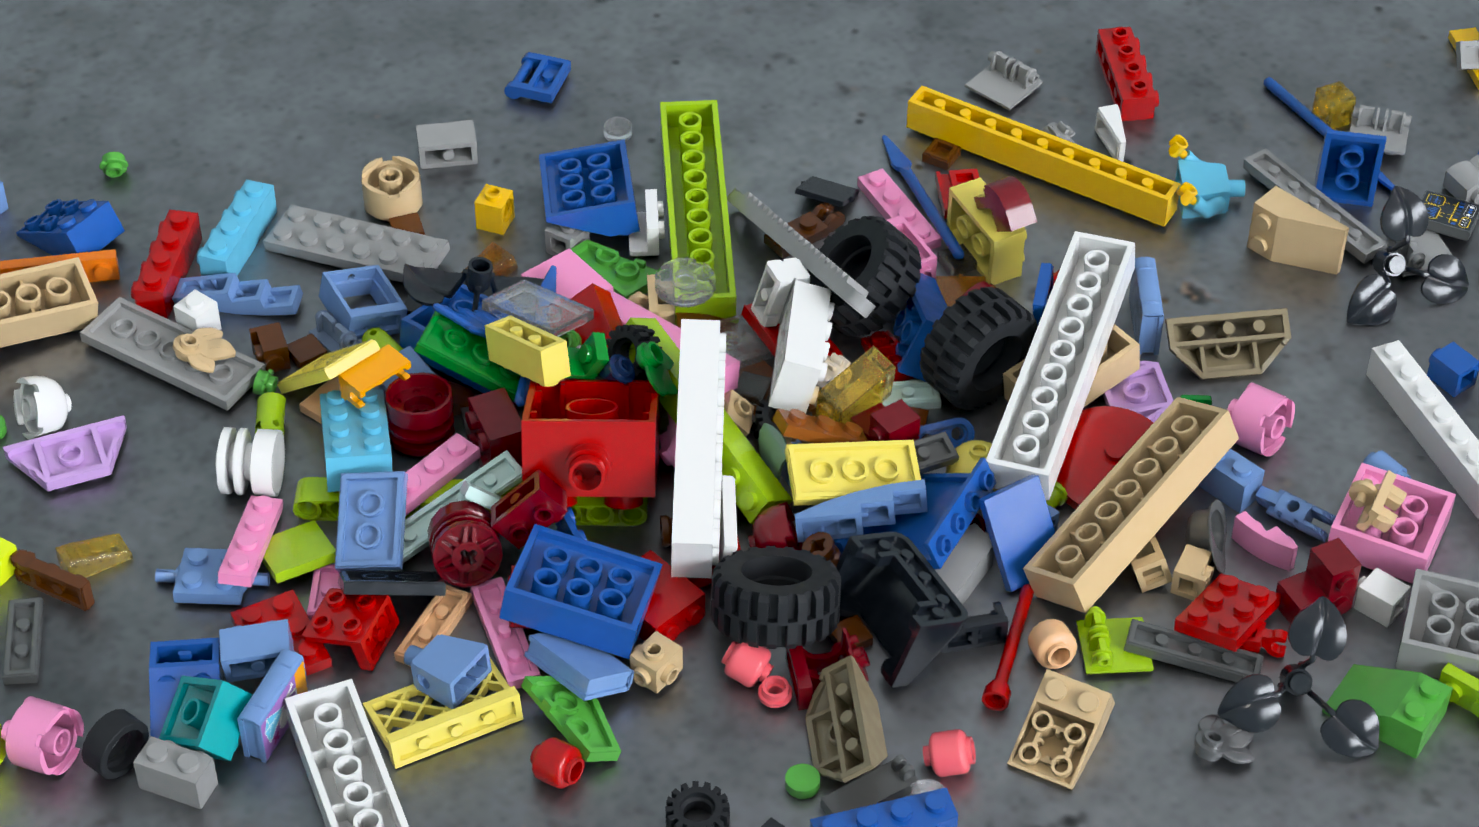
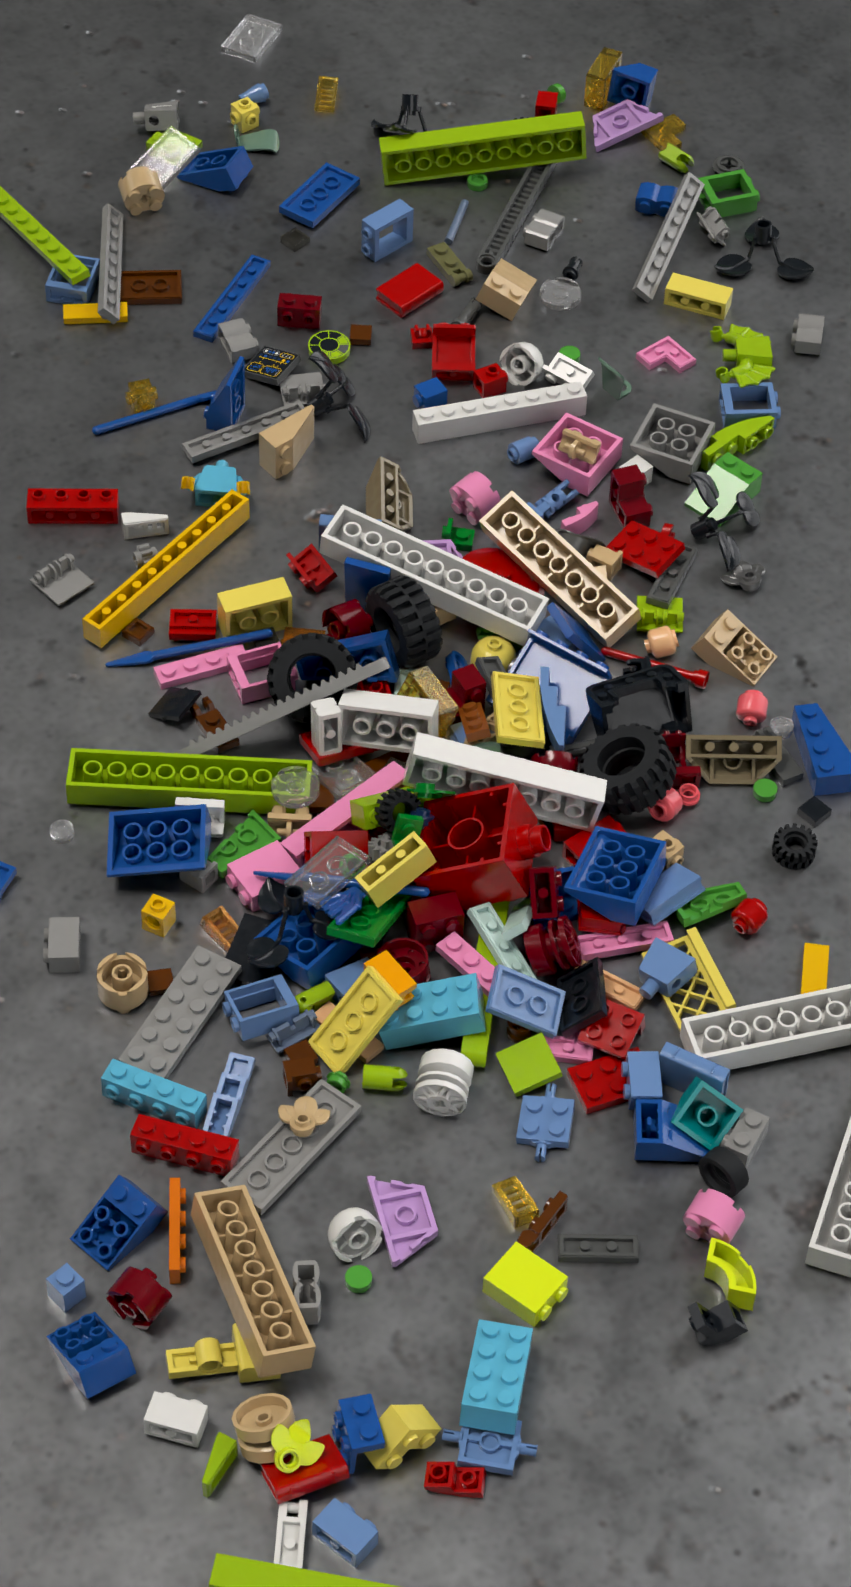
camera: 85 degrees left, 5 degrees up
bright green plate [99,152,128,178] -> none
white brick [173,290,222,331] -> none
bright pink plate [218,495,283,587] -> none
reddish brown wheel [802,532,841,567] -> none
dark red brick [974,176,1037,232] -> none
light grey hinge [1349,105,1412,155] -> none

